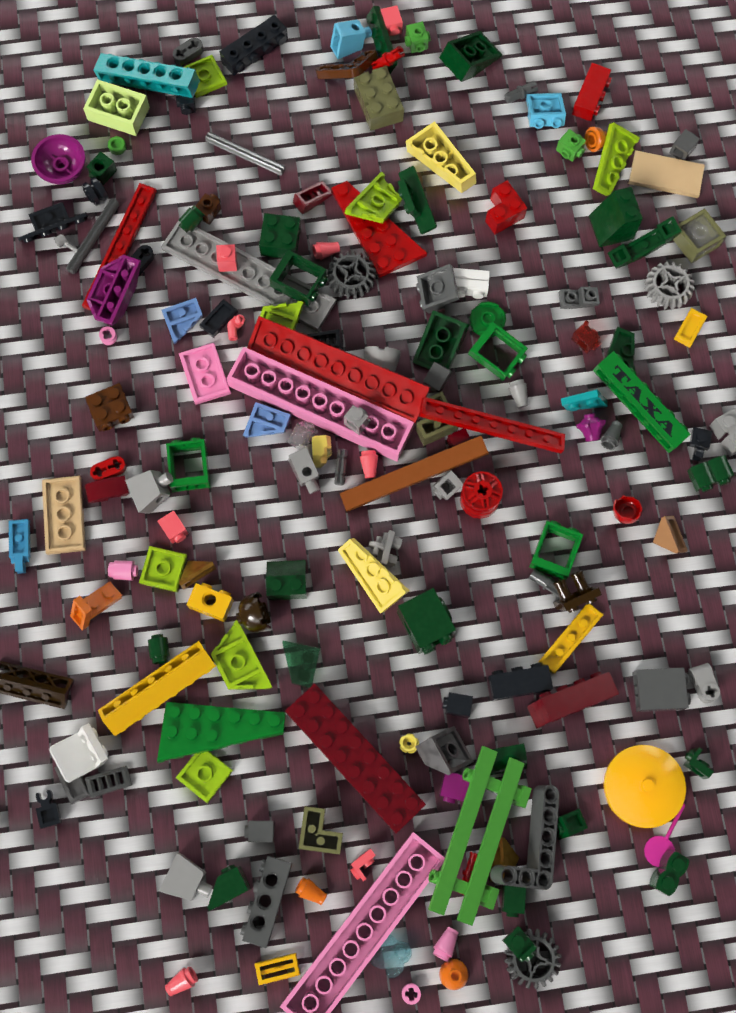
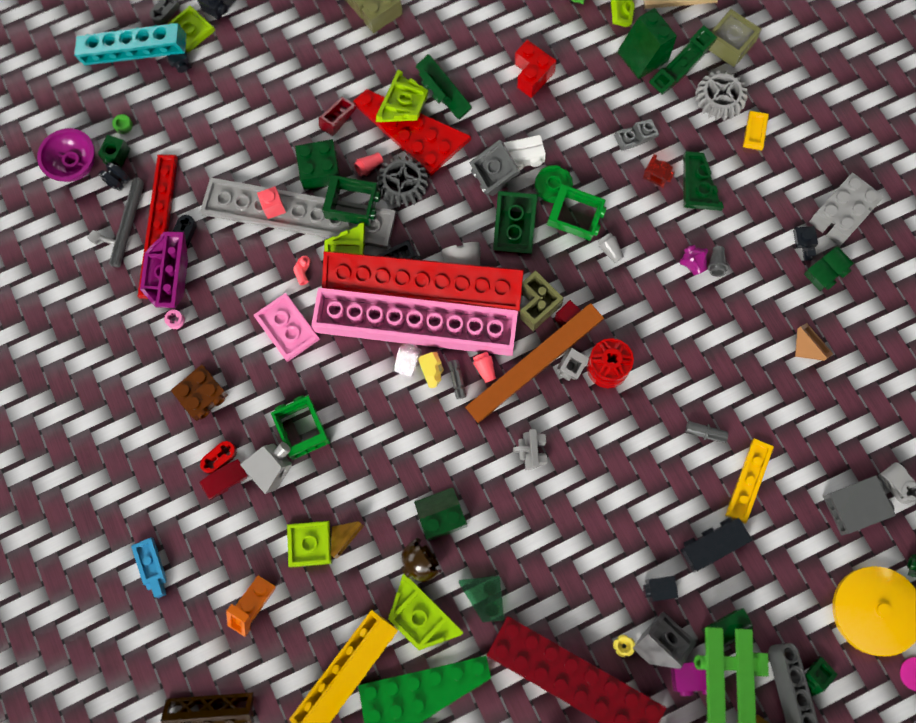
camera: 10 degrees left, 0 degrees up
black bracket [18,202,88,243] -> none
tan tile [42,476,86,555] -> none
yellowish green brick [83,79,150,136] -> none
bright pink brick [108,560,138,581] -> none
dark green brick [148,634,170,664] -> none
coral brick [158,511,189,544] -> none
medium blue wing [162,298,203,344] -> none
dark green brick [179,205,205,233] -> none
yellow brick [186,583,234,622] -> none
reddish brown brick [195,193,221,225] -> none
black tile [199,299,238,338] -> none
axle [205,132,285,175] -> none
medium blue wing [243,402,291,438] -> none
light grey torso [288,447,320,494] -> none
light yellow wing [338,538,410,613] -> none
light grey brick [344,405,371,435] -> none
dark green brick [397,588,456,655] -> none
light yellow wedge [406,121,476,193] -> none
red plate [419,397,565,454] -> none
dark grey brick [423,362,453,392] -> none
dark red wedge [527,671,619,729] -> none
green window [529,520,583,581] -> none
dark brown plate [553,570,602,613] -> none
teal wing [561,390,608,411] -> none
green brick [593,351,691,453] -> none
red hair [613,495,642,524] -> none

